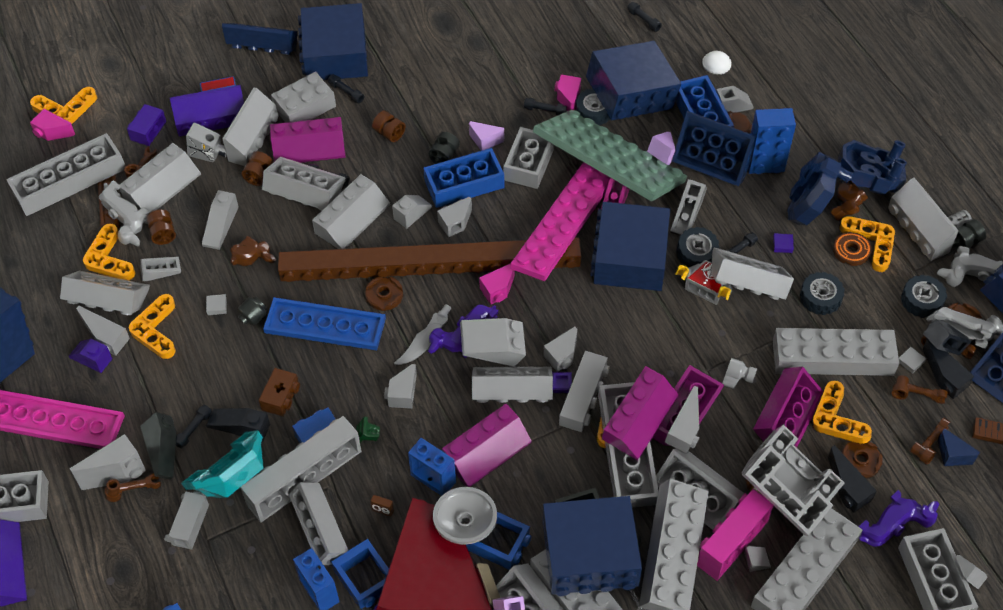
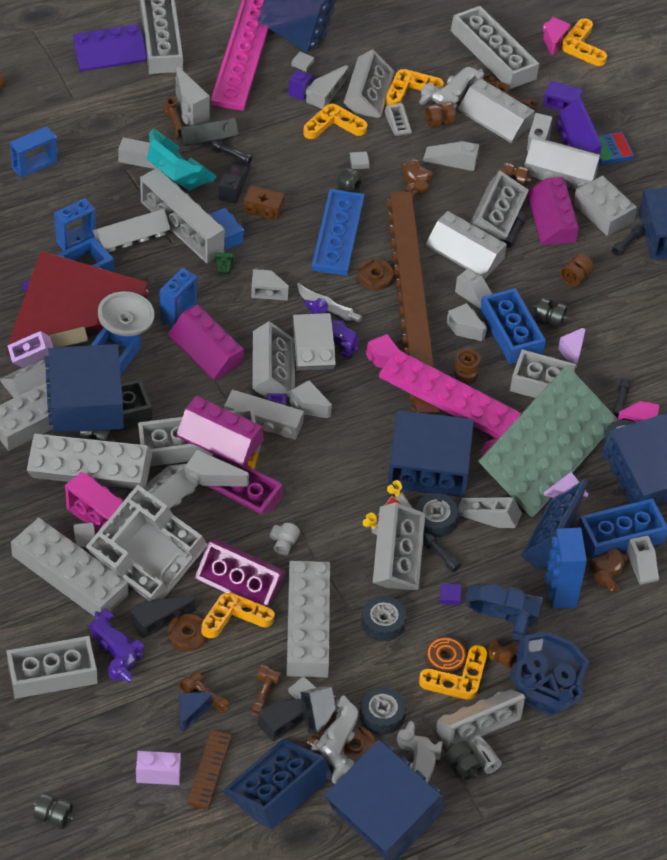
camera: 85 degrees right, 5 degrees down
reddish brown tile [370,495,394,517] -> none
light grey slope [956,555,987,589] -> none
none -> light grey tile [291,52,314,71]
none -> reddish brown wheel [454,349,480,384]

